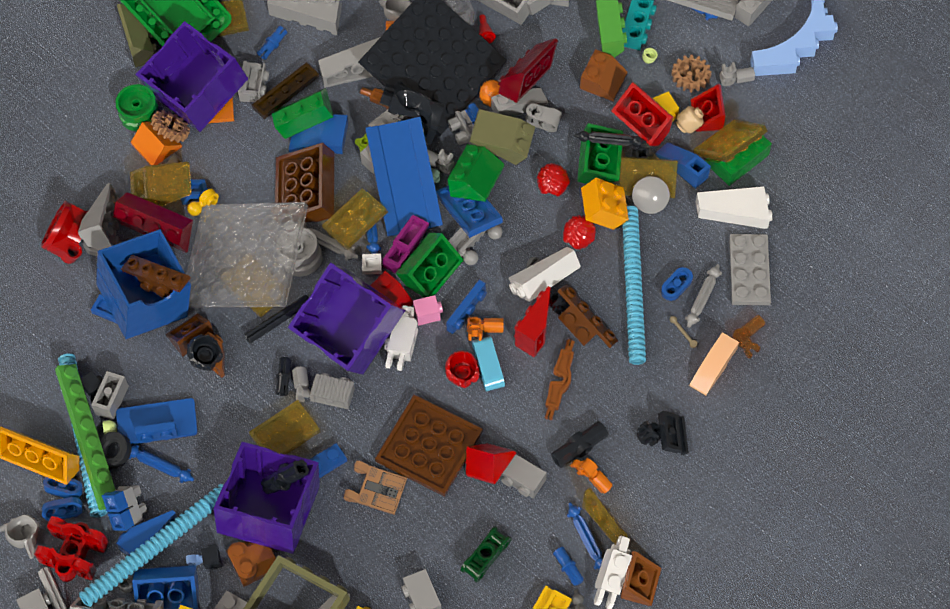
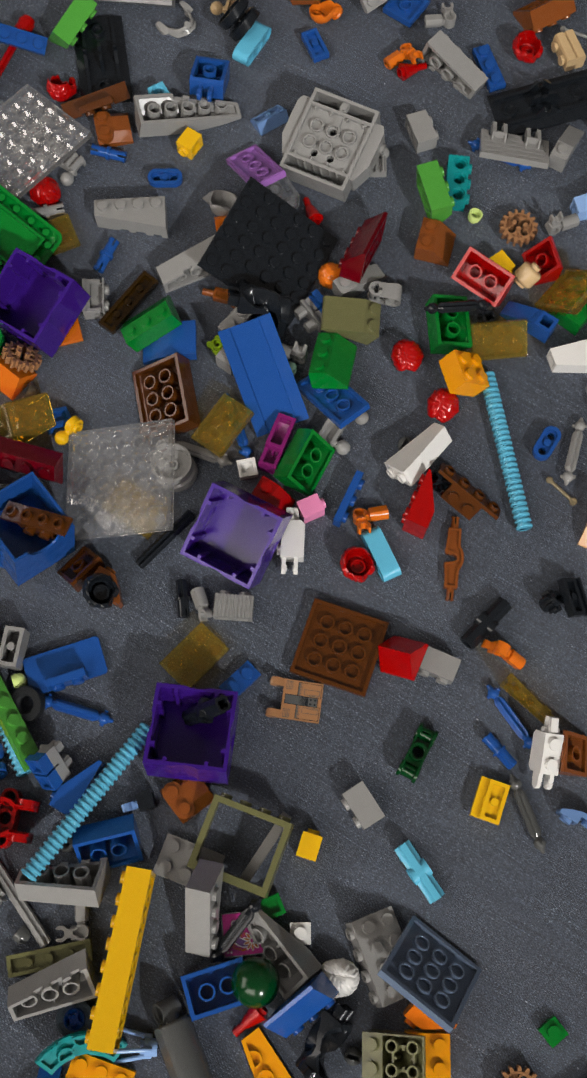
camera: 10 degrees left, 10 degrees up
light grey dish [632,176,670,214] -> none

